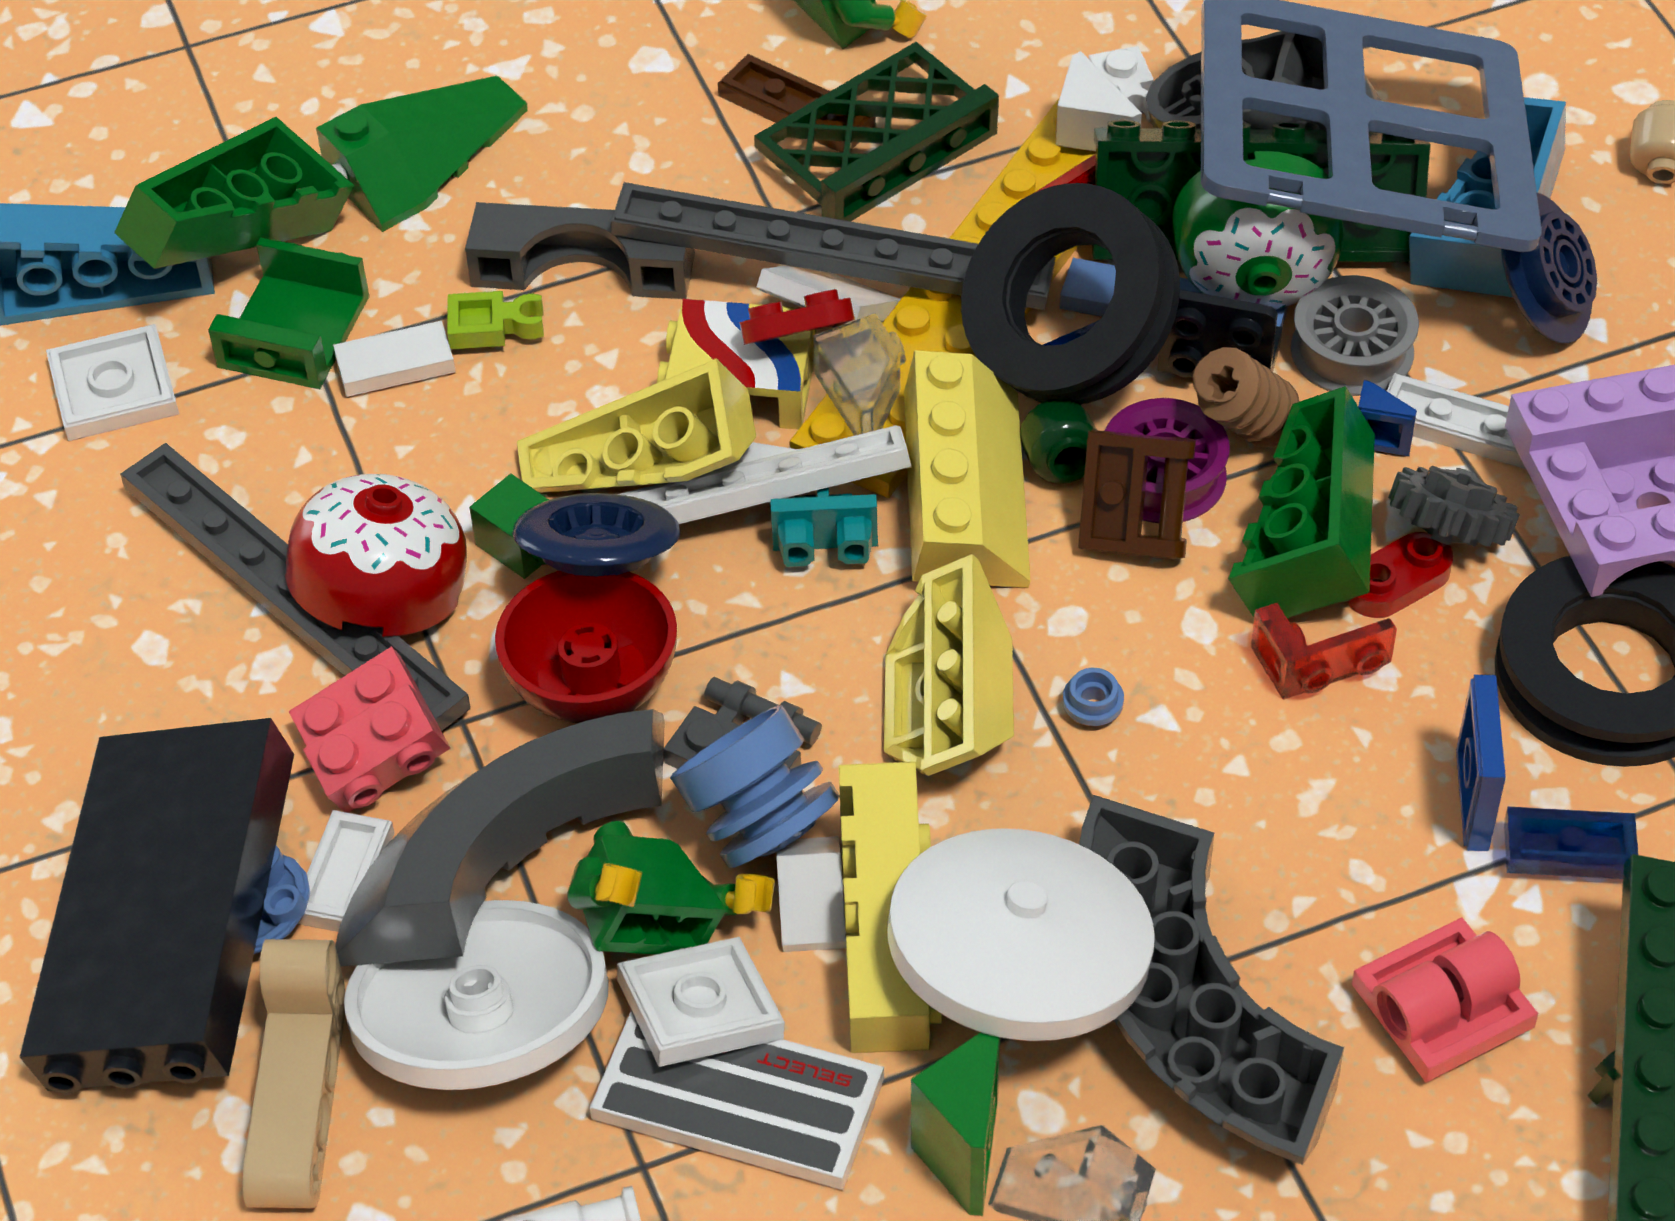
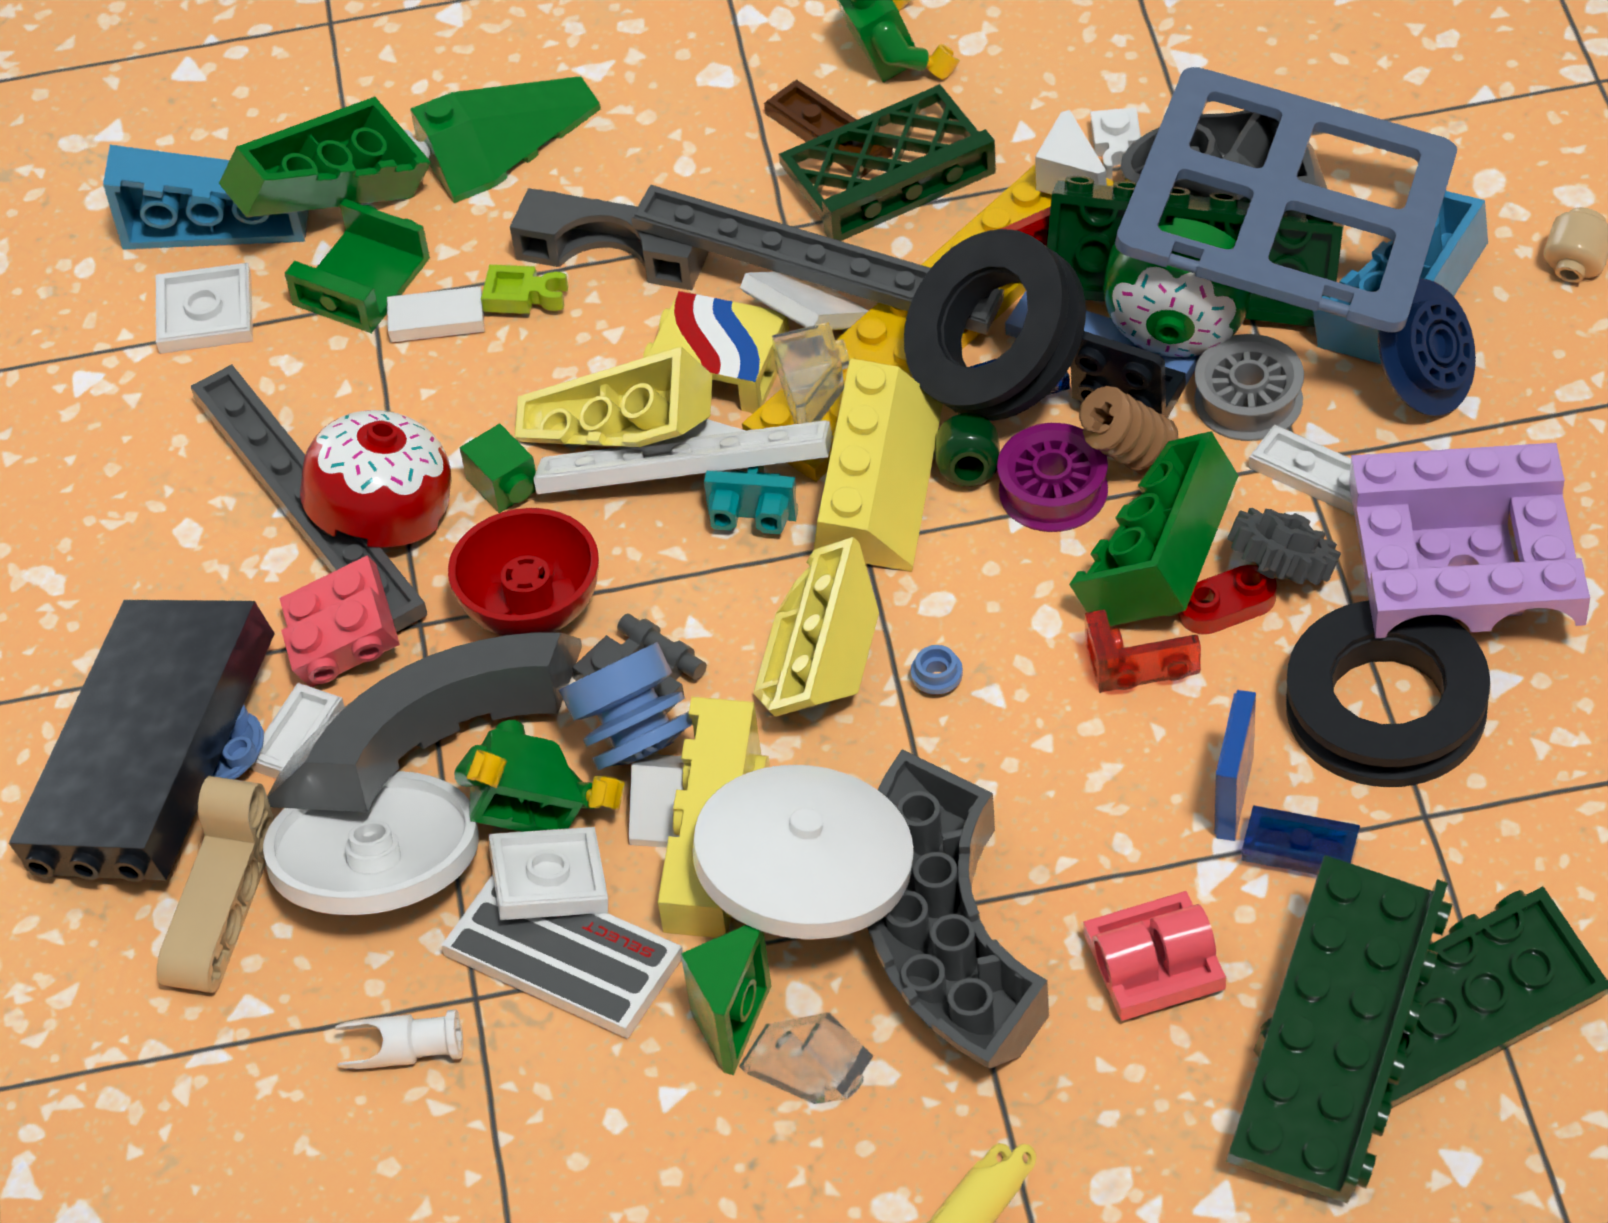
camera: 15 degrees right, 0 degrees up
dark blue wheel [512,493,680,577] -> none
red plate [739,289,855,345] -> none
reddish brown plate [1078,430,1196,559] -> none
blue slope [1358,380,1417,456] -> none

